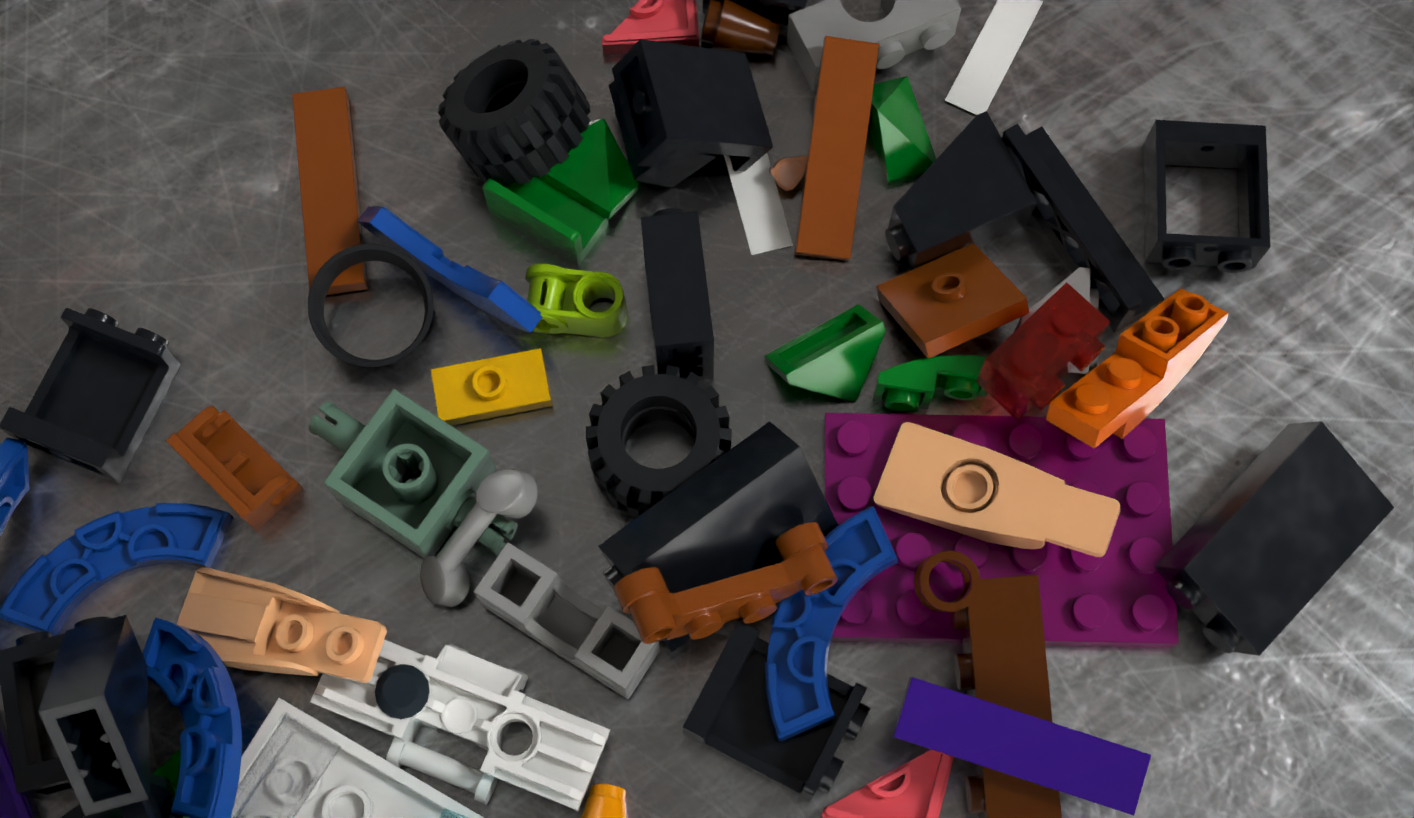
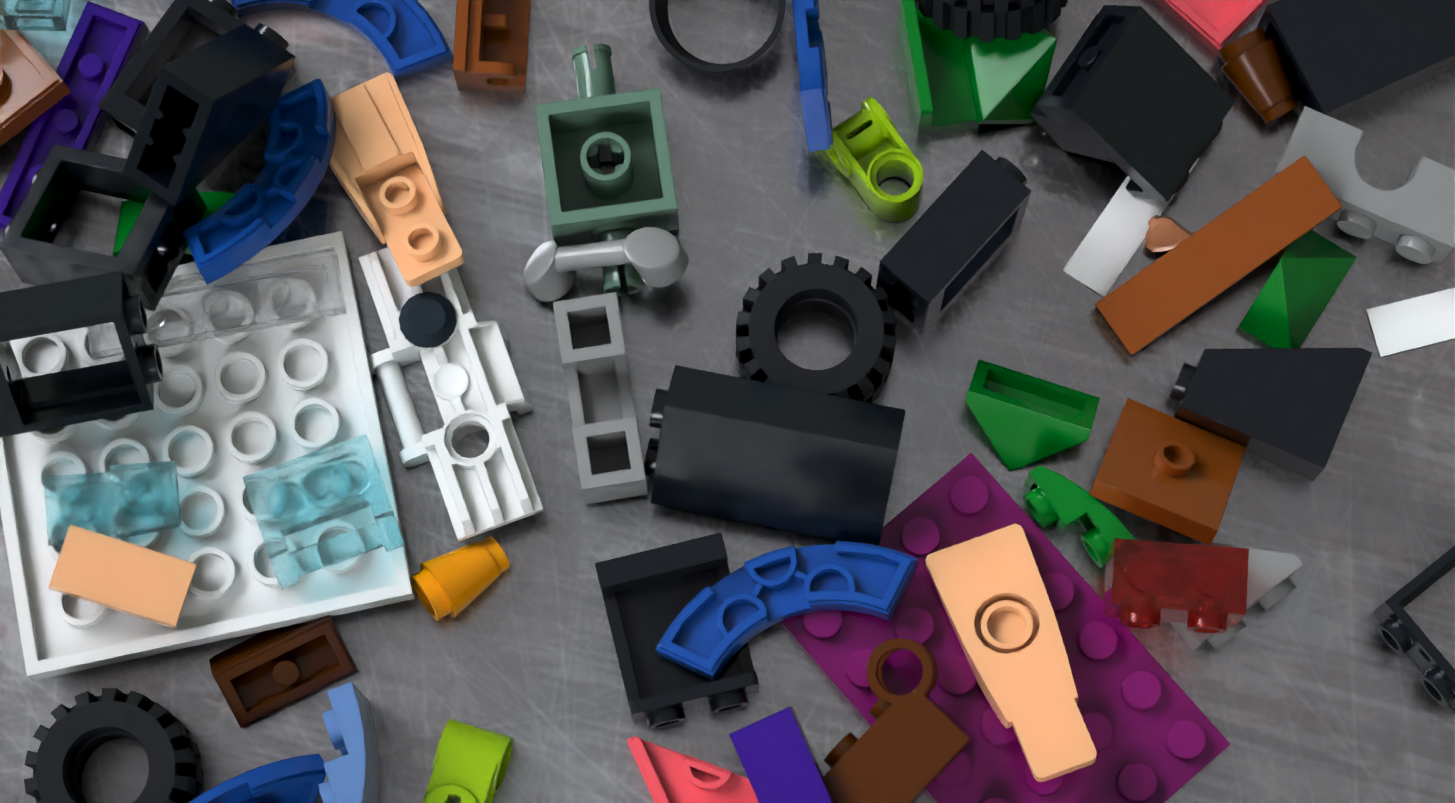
camera: 50 degrees right, 5 degrees up
yellow plate [430,348,552,426] -> none
dark orange plate [614,522,838,644] -> none
black fence [1002,124,1164,333] -> none
orange slope [1046,288,1228,448] -> none

